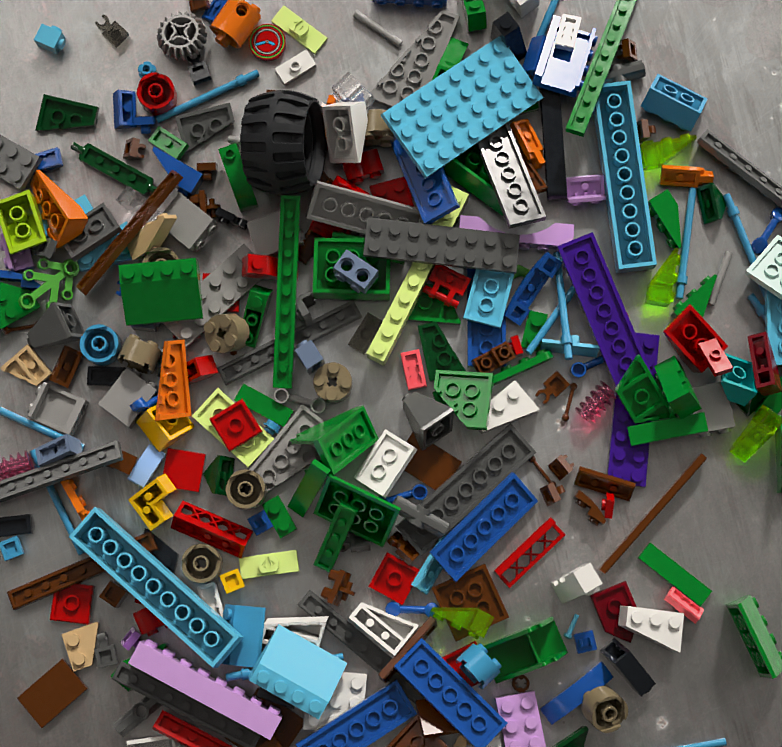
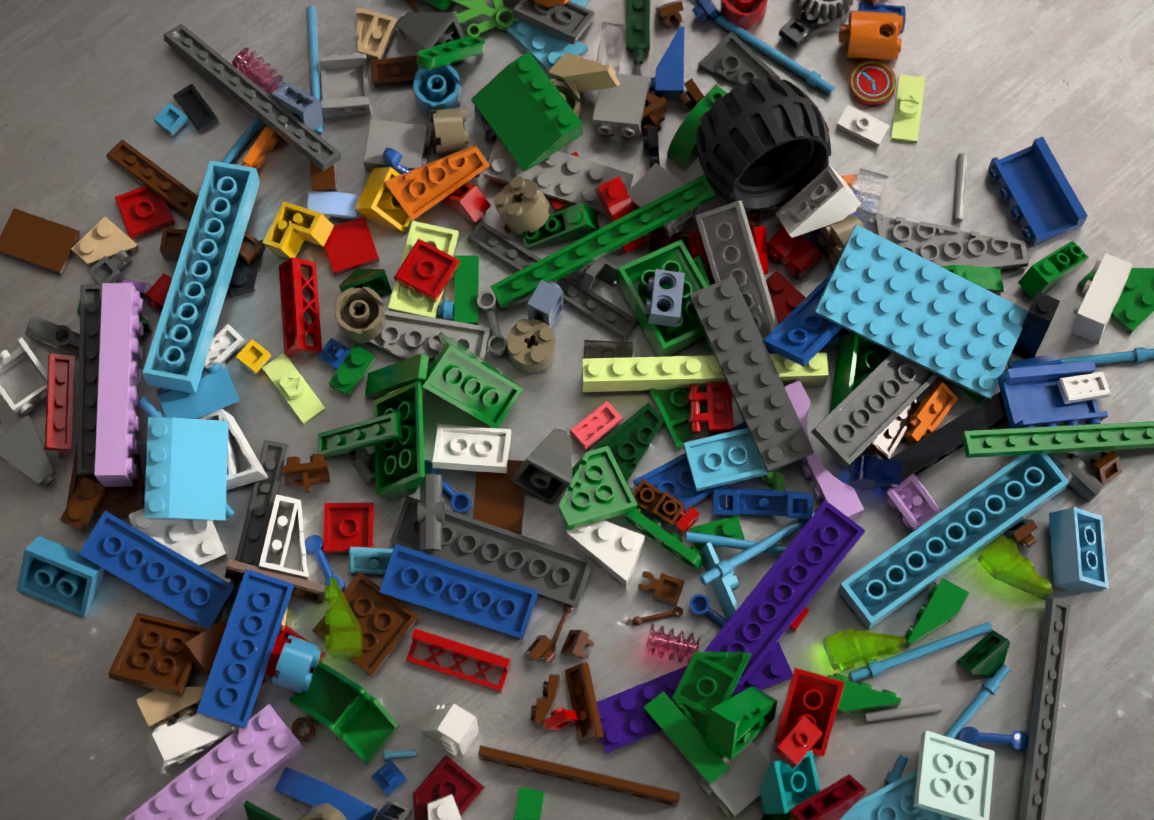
camera: 60 degrees right, 10 degrees down
reddish brown tile [76,170,183,296] -> none
black tile [87,366,126,387] -> none
green plate [148,126,189,160] -> none
dark tan brick [182,544,223,584] -> none
reddish brown plate [387,531,420,565] -> none
orange hinge [659,165,714,187] -> none
none -> green plate [416,36,485,70]
none -> clear blue brick [849,455,902,490]

